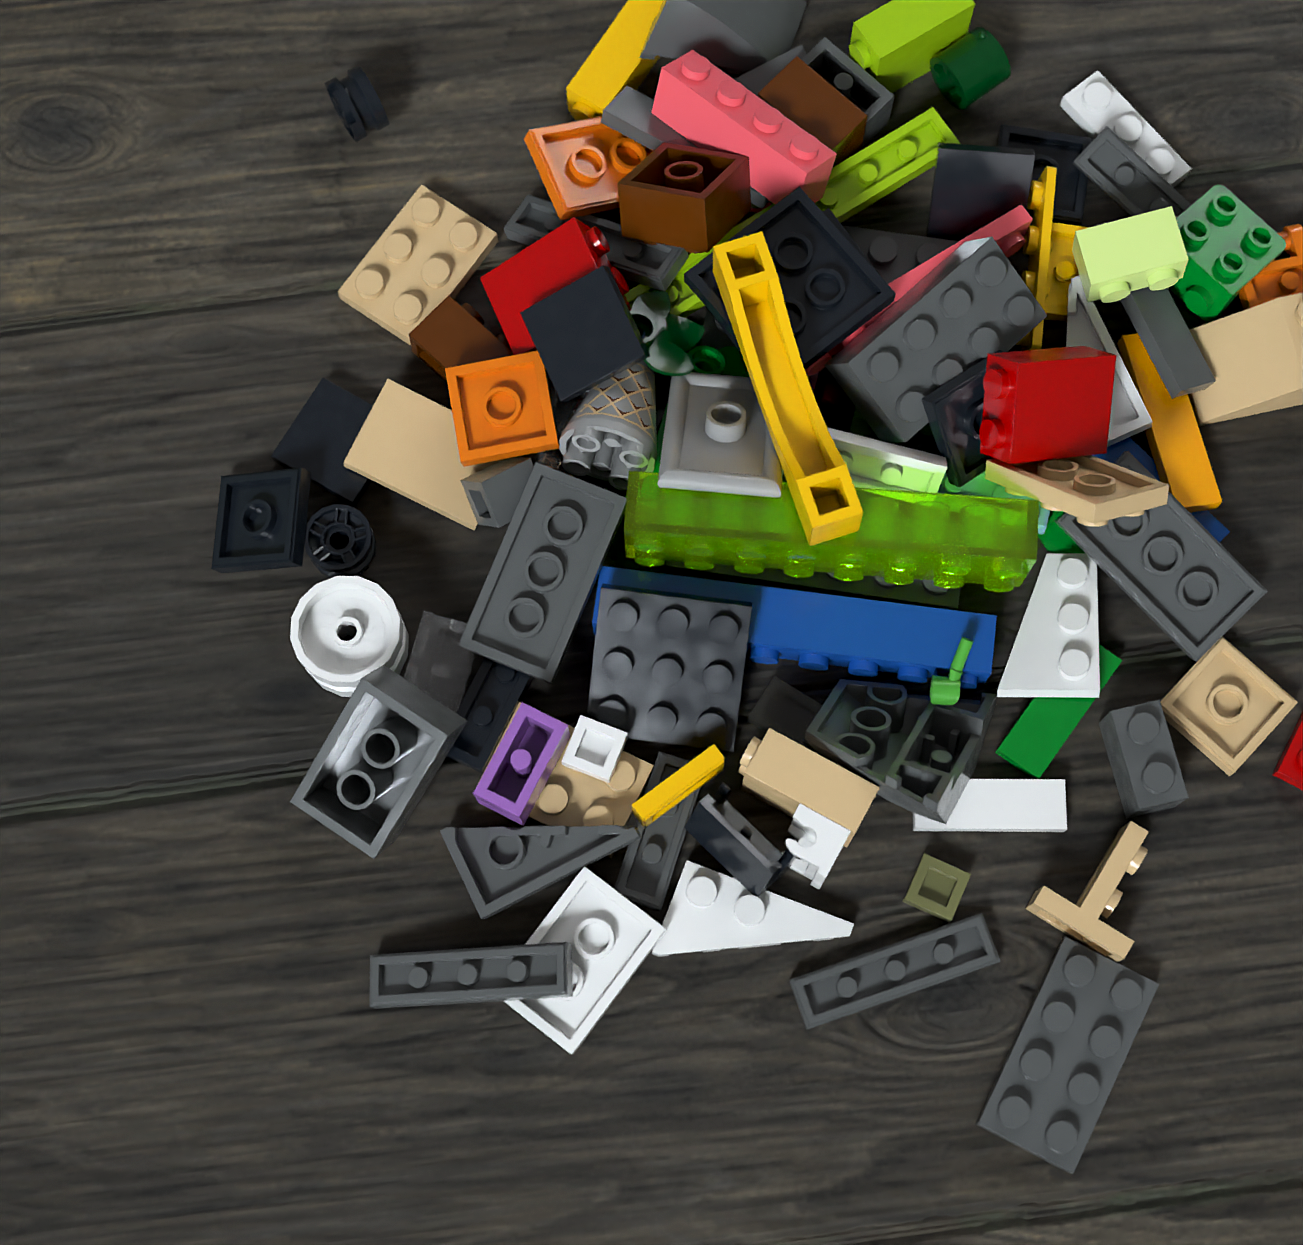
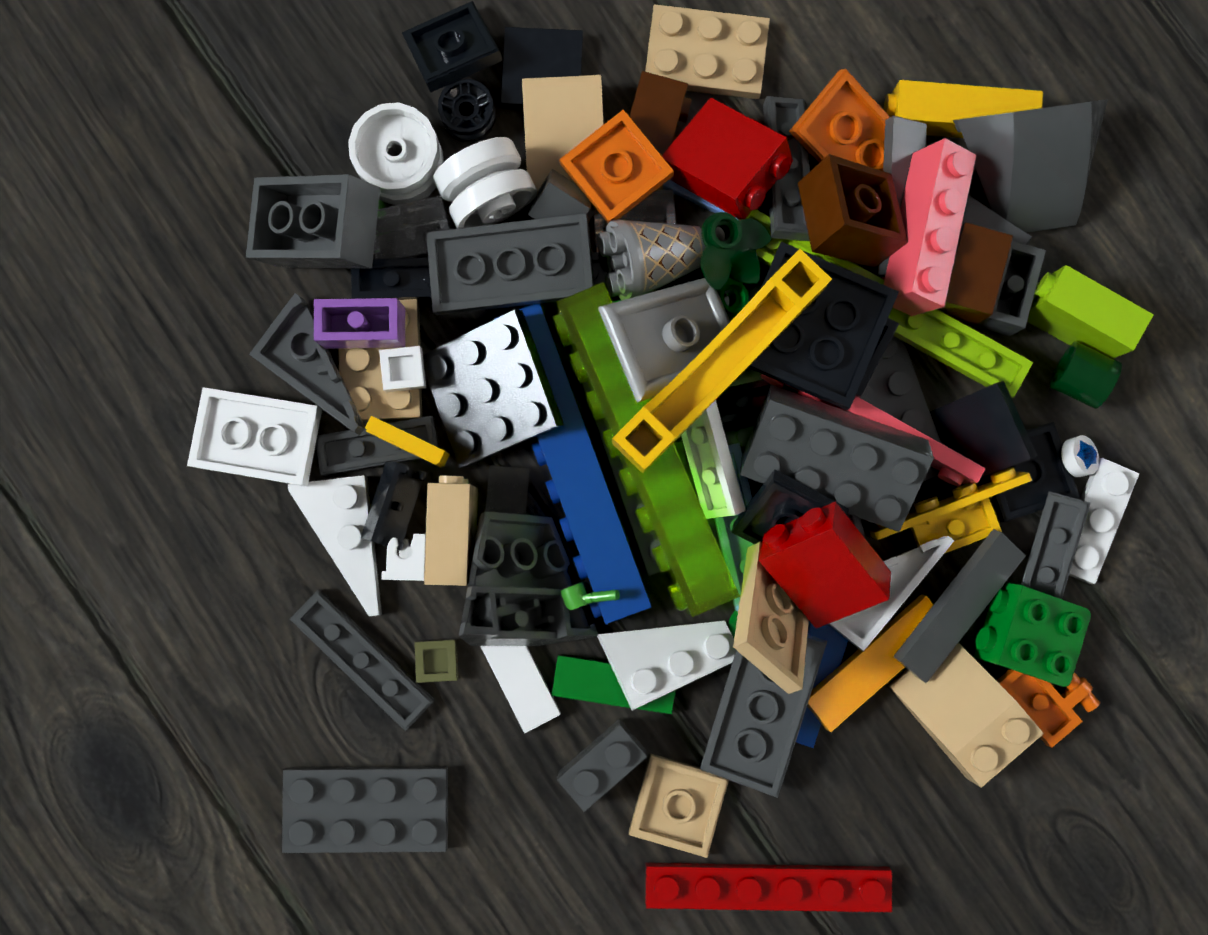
camera: 60 degrees right, 10 degrees up
dark grey tile [370,942,573,1009] -> none
black tile [520,265,650,402] -> none
tan bracket [1025,821,1149,962] -> none
yellowish green brick [1072,206,1189,303] -> none
none -> white wheel [433,137,537,229]
none -> white tile [1061,435,1099,477]

